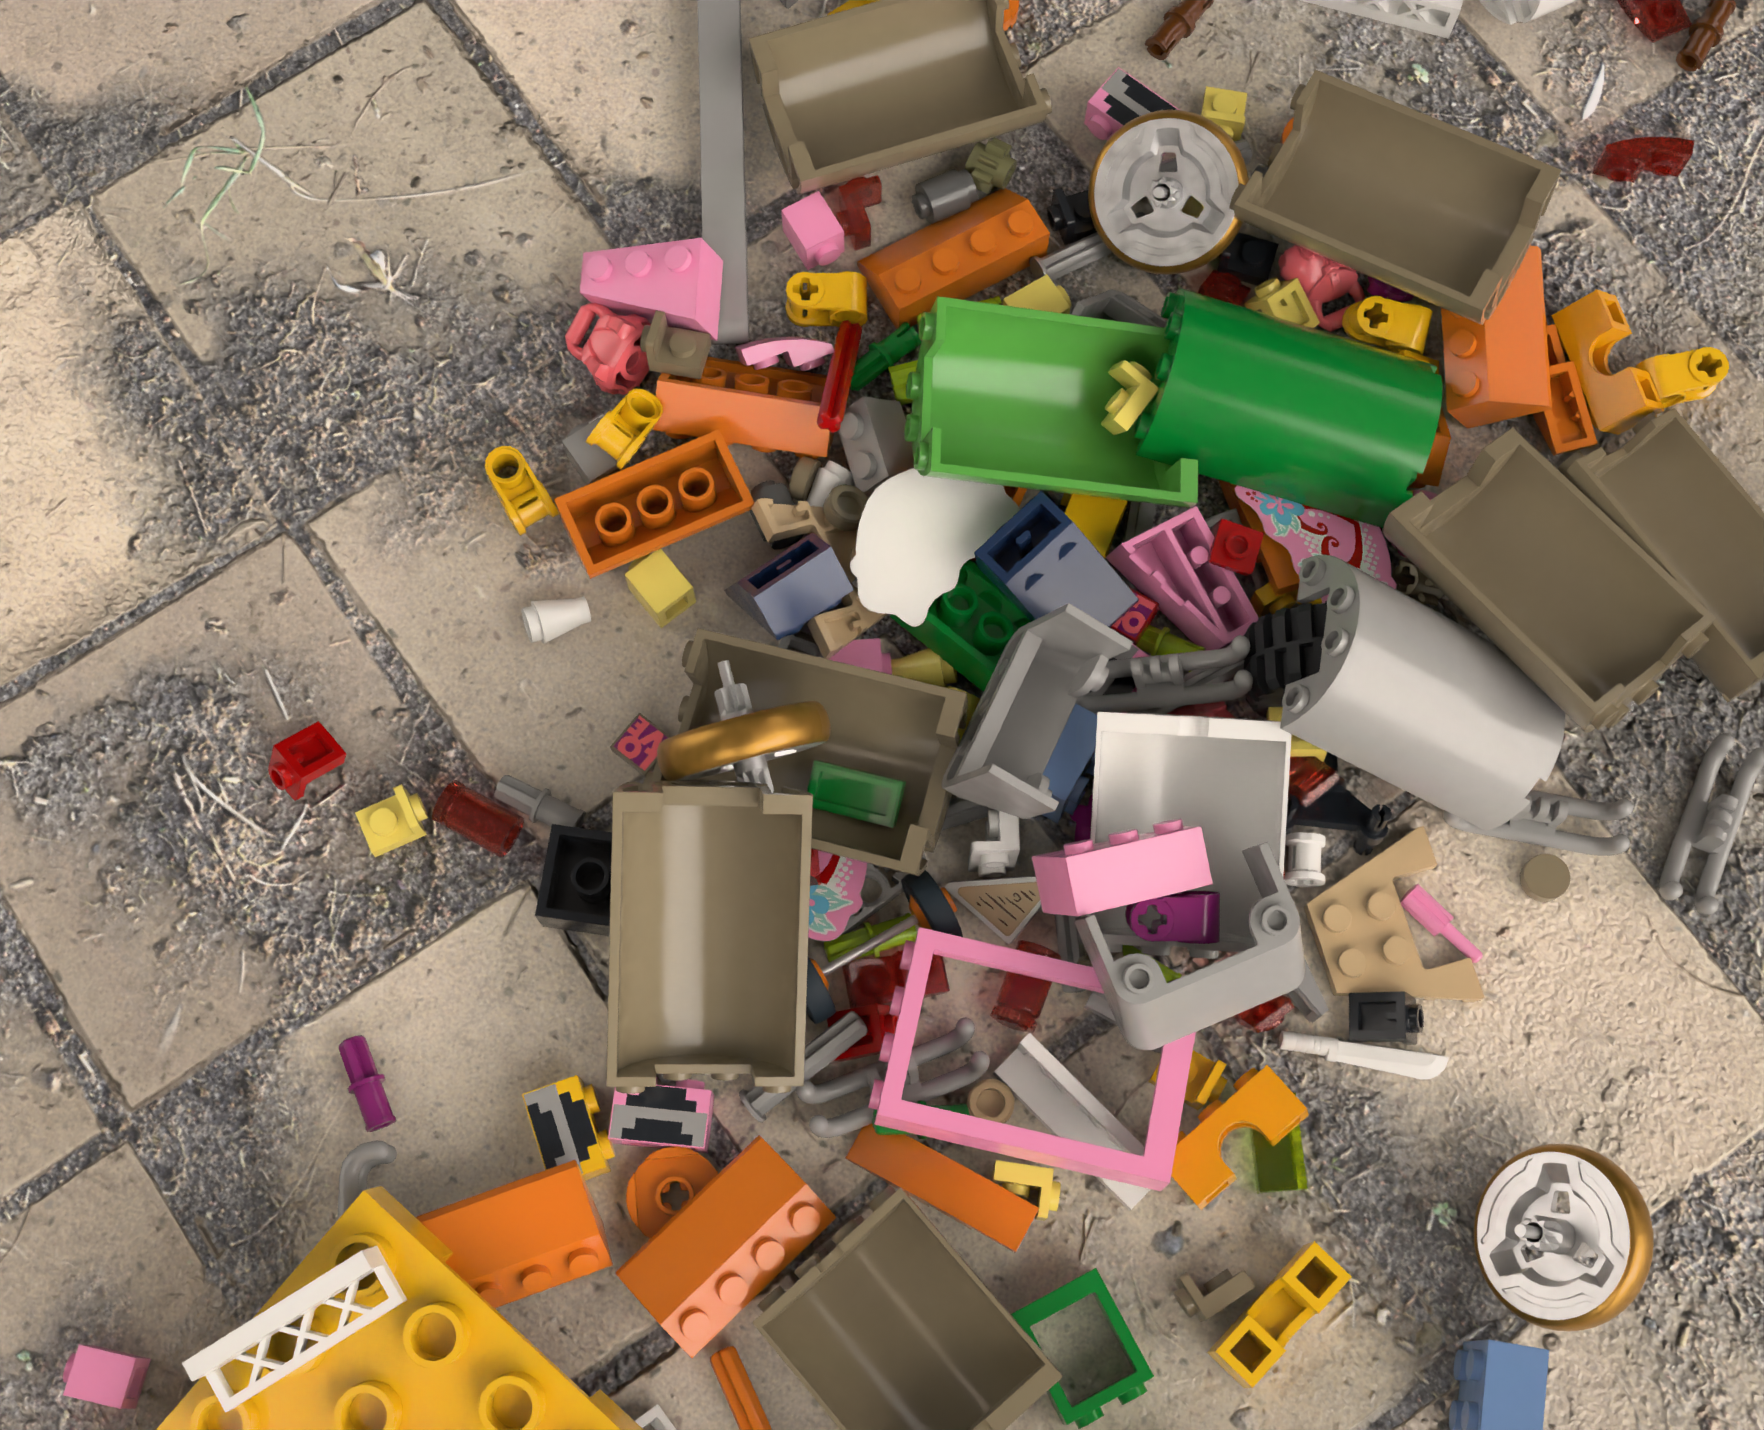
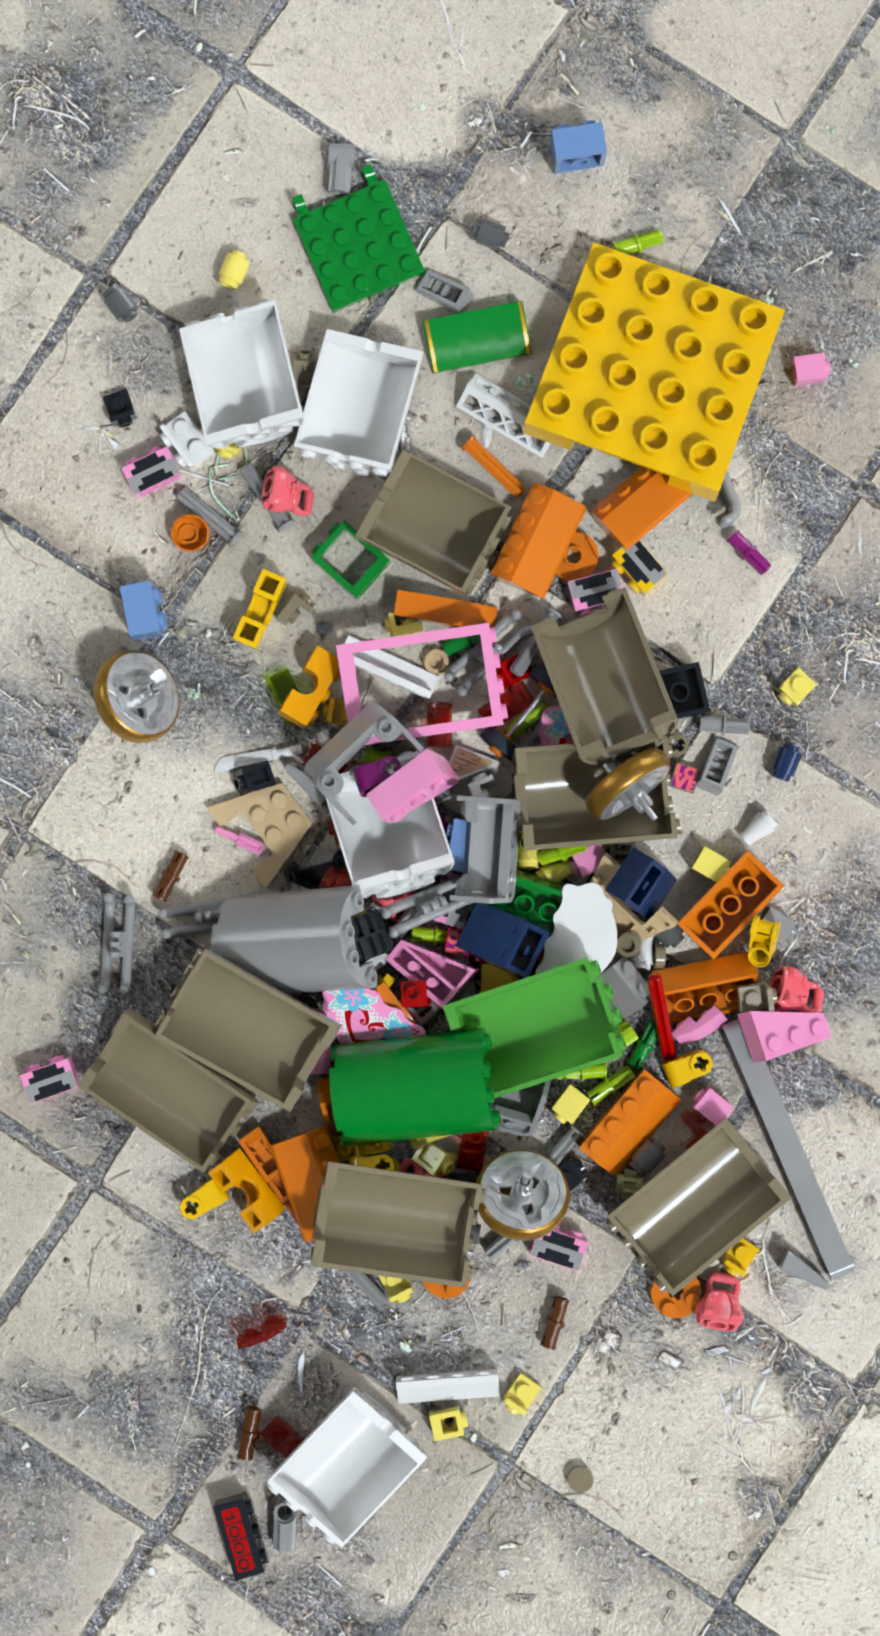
camera: 165 degrees right, 15 degrees up
white fence [182,1246,407,1413] -> none
red bracket [268,721,347,801] -> none
clear red piece [432,780,524,858] -> none
yellow piece [485,446,559,536] -> none
green tile [807,760,906,828] -> none
light yellow bracket [1101,360,1159,435] -> none
light yellow bracket [1201,86,1247,141] -> none
white bush [1283,832,1326,887] -> none
dark tan tile [1520,853,1570,902] -> none
none -> reddish brown pin [152,850,189,902]
none -> light grey slope [696,737,739,795]
none -> dark blue brick [770,743,802,782]

